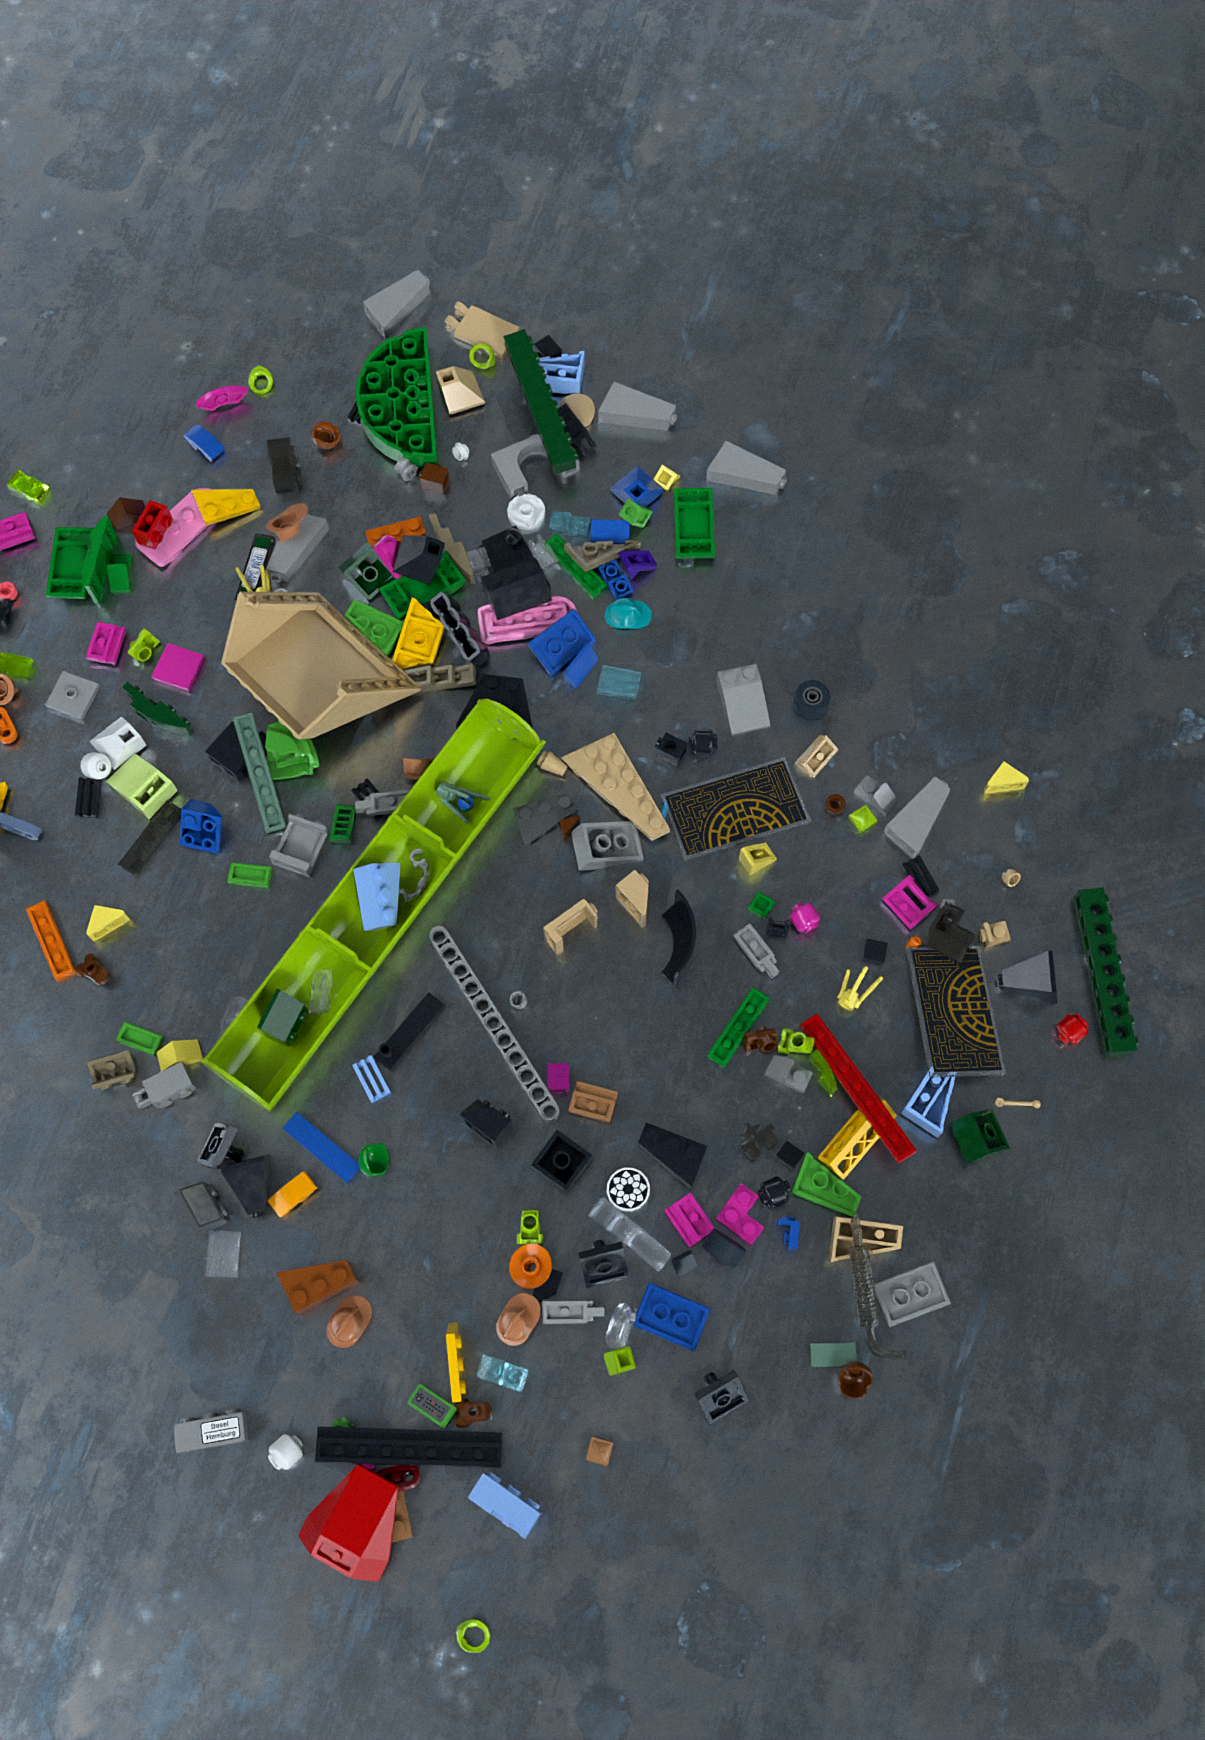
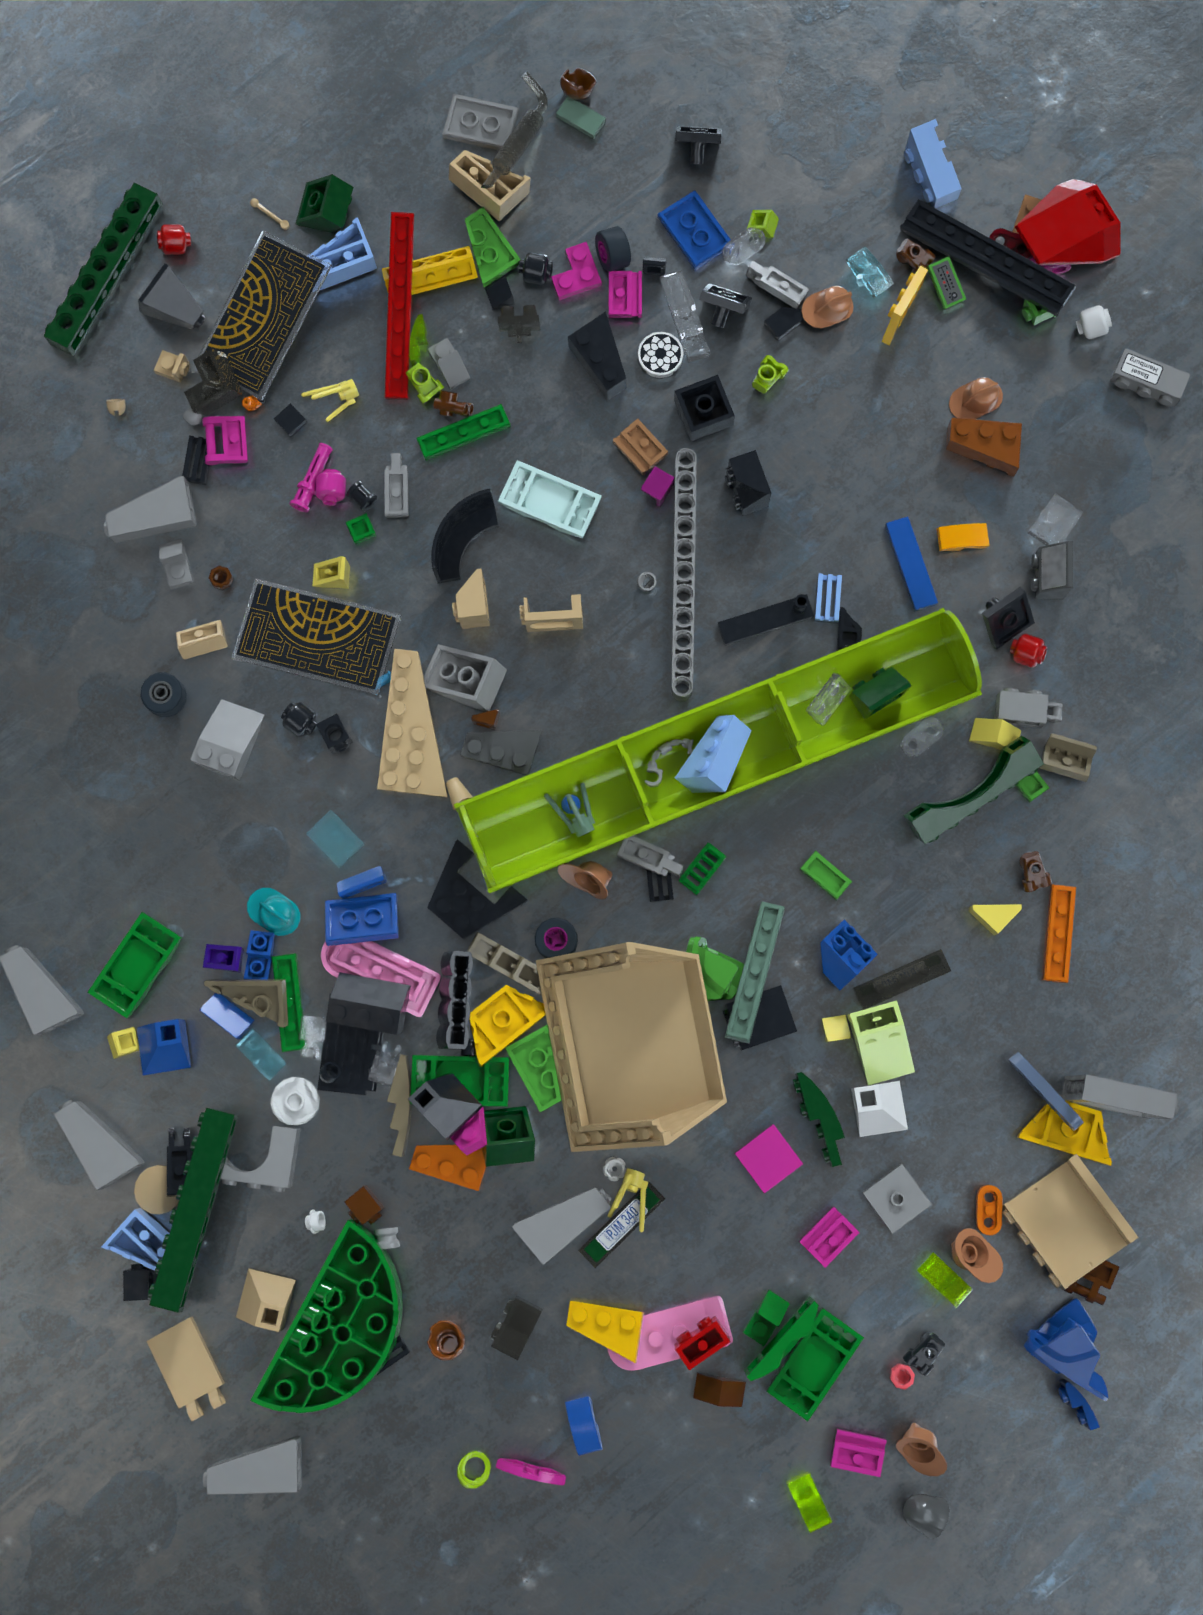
camera: 140 degrees left, 10 degrees up
black tile [75,777,101,818] -> none
white head [80,752,112,780] -> none
lime plate [127,628,160,661] -> none
black slope [220,1154,271,1218] -> none
nougat piece [266,503,308,542] -> none
light grey panel [269,814,329,877] -> none
green hair [358,1143,389,1176] -> none
lime piece [456,1618,490,1653] -> none
lime piece [469,344,495,369] -> none
orange dish [509,1244,552,1289] -> none
medium nougat tile [586,1437,614,1466] -> none
bright green bracket [619,499,653,528] -> none
blue bracket [776,1216,800,1251] -> none
lime tile [848,805,877,833] -> none
light yellow slope [984,762,1029,794] -> none
none -> dark pink pin [289,443,333,513]
none -> light aqua slope [498,460,602,538]
none -> black wheel [534,917,578,958]
none -> light yellow slope [822,1015,851,1042]
none -> black tile [836,607,862,651]
none -> arch [903,735,1044,844]
none -> red head [1010,634,1047,668]

